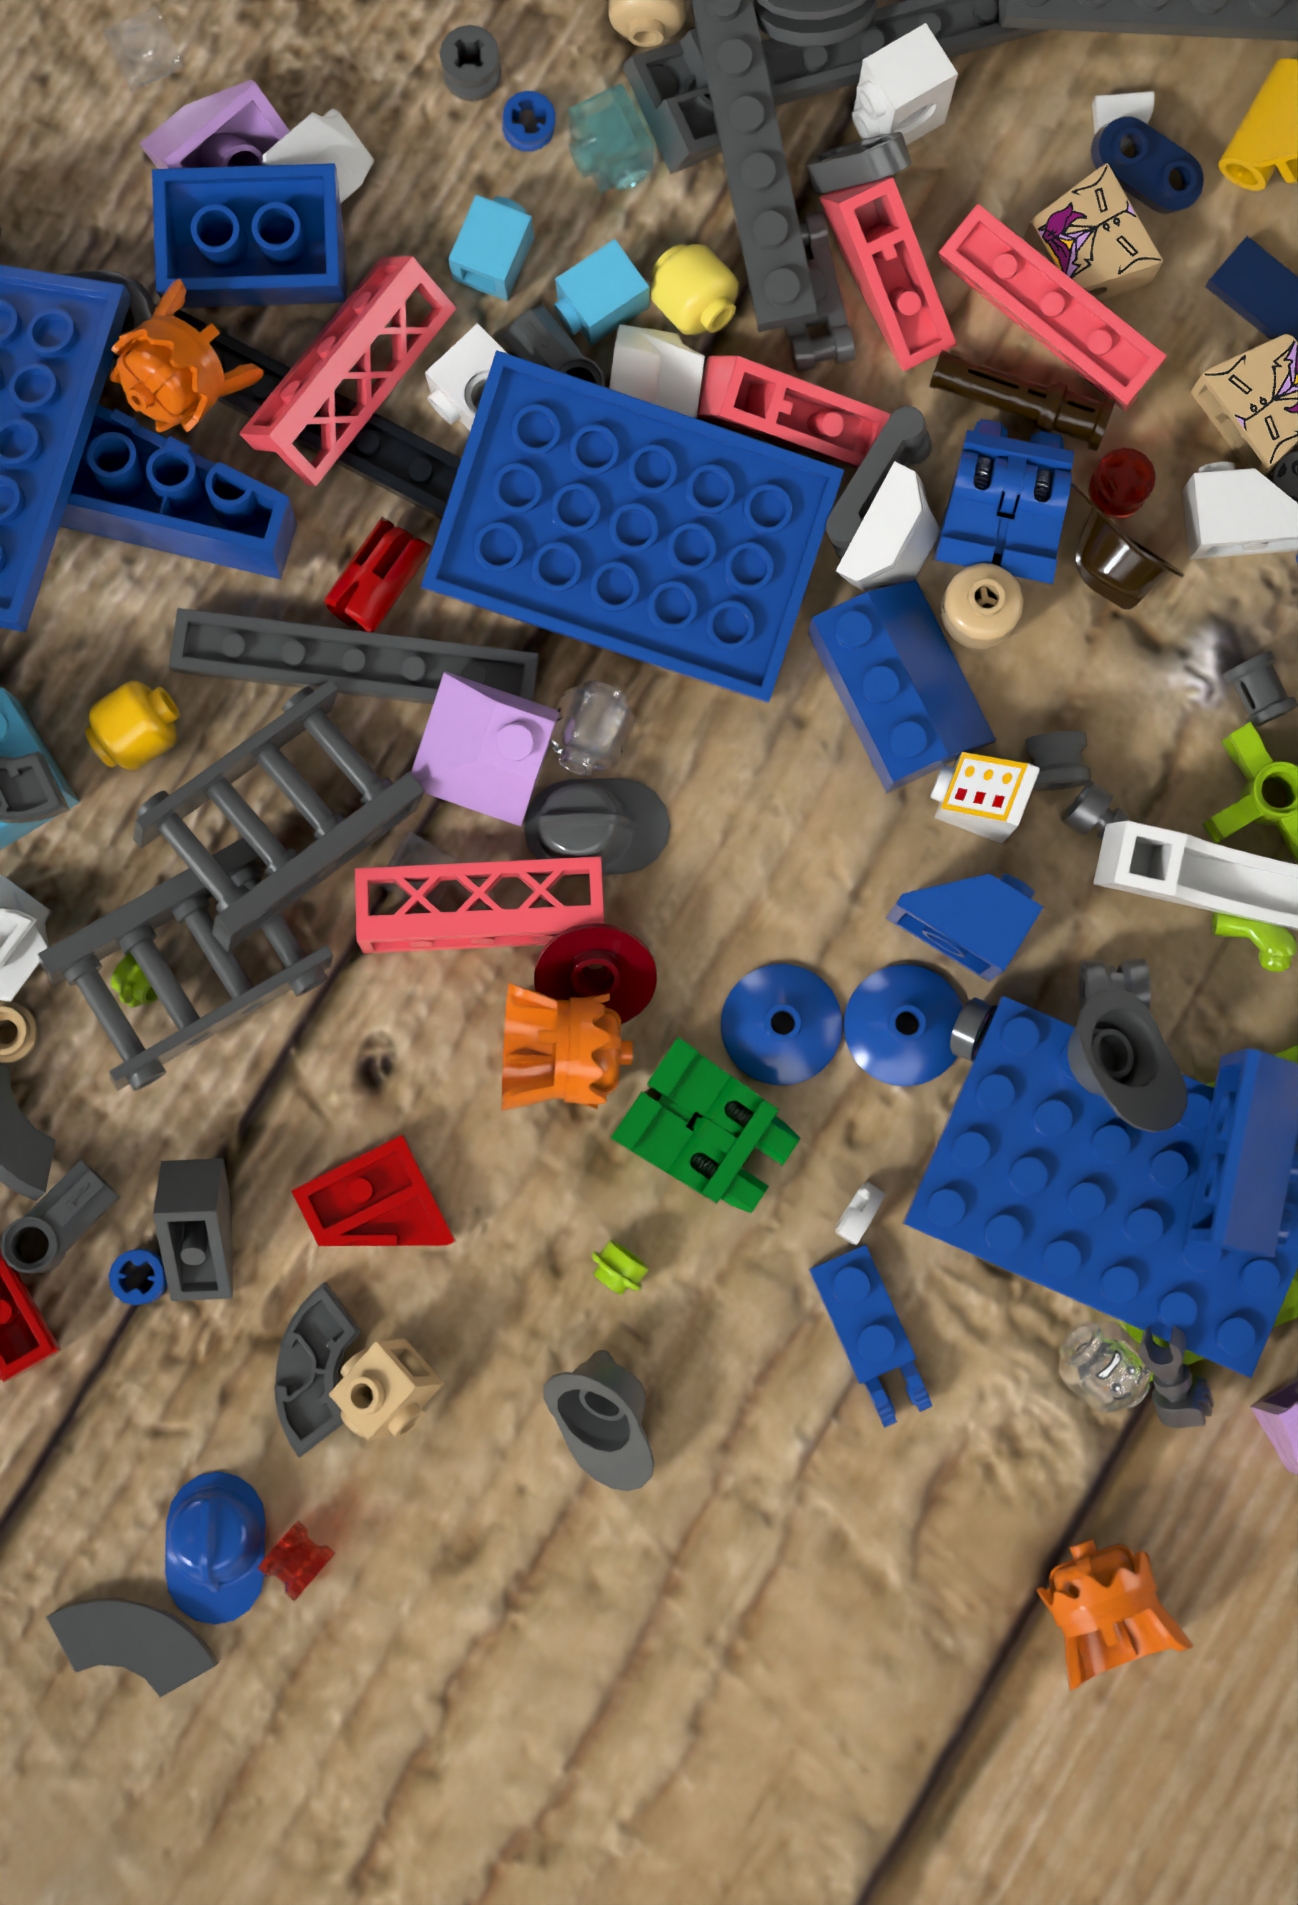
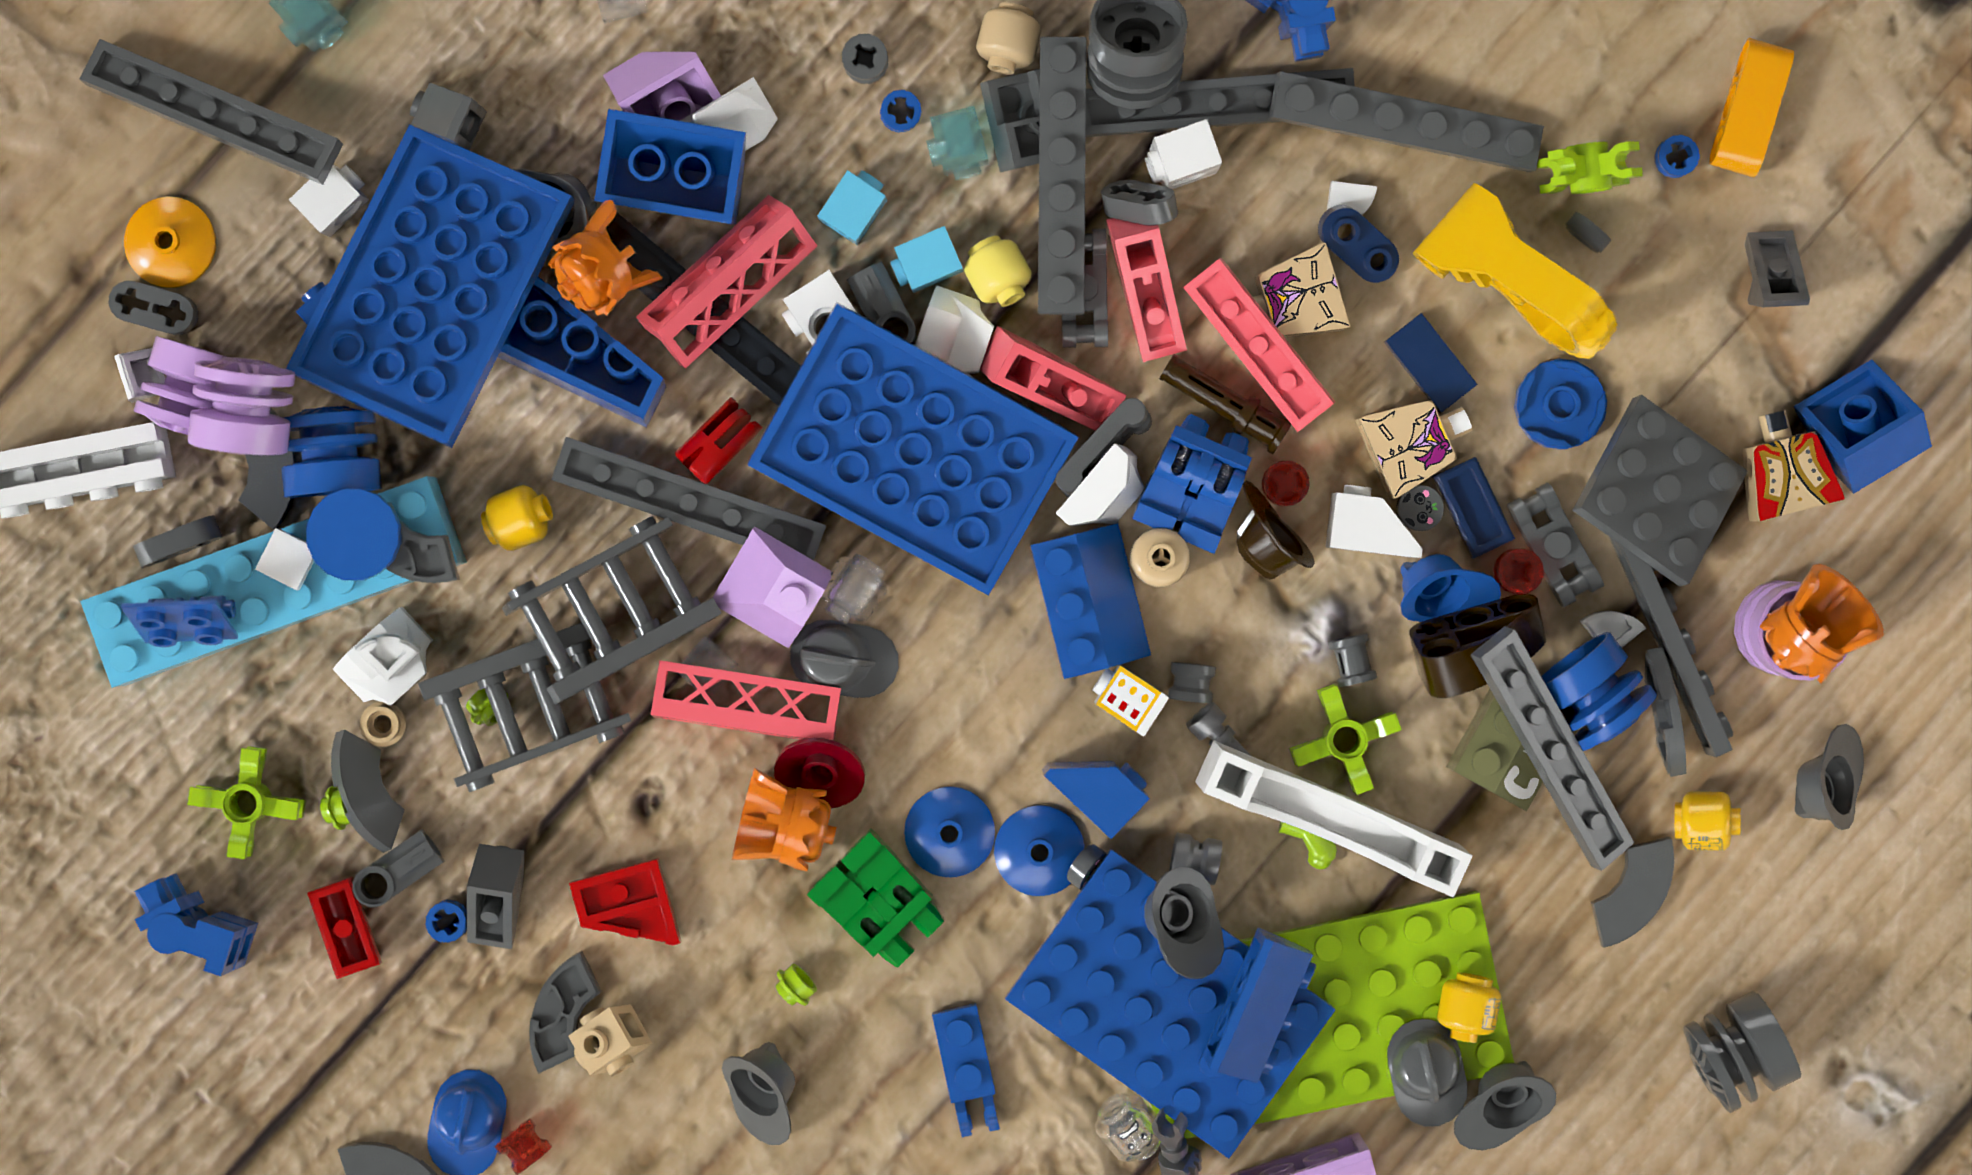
camera: 10 degrees right, 5 degrees up
white tile [833,1181,885,1245] -> none

